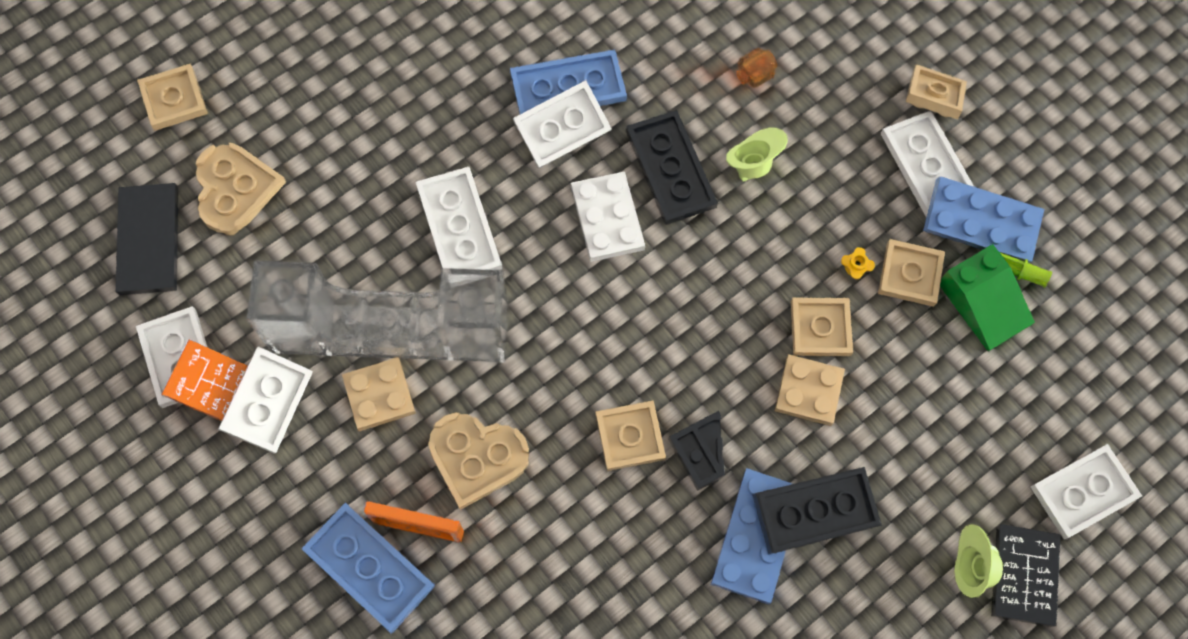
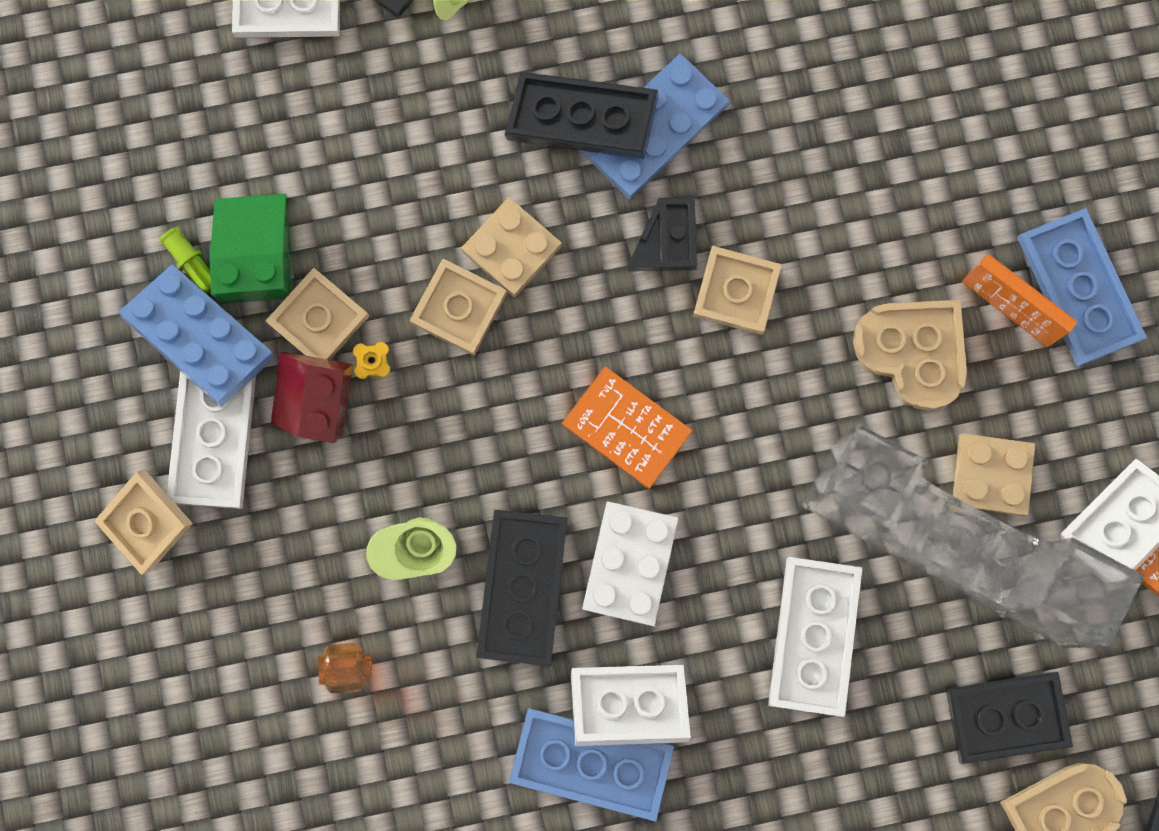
camera: 150 degrees left, 10 degrees up
none -> dark red slope [271,351,353,443]
none -> orange tile [562,366,693,490]
none -> black tile [945,672,1073,764]

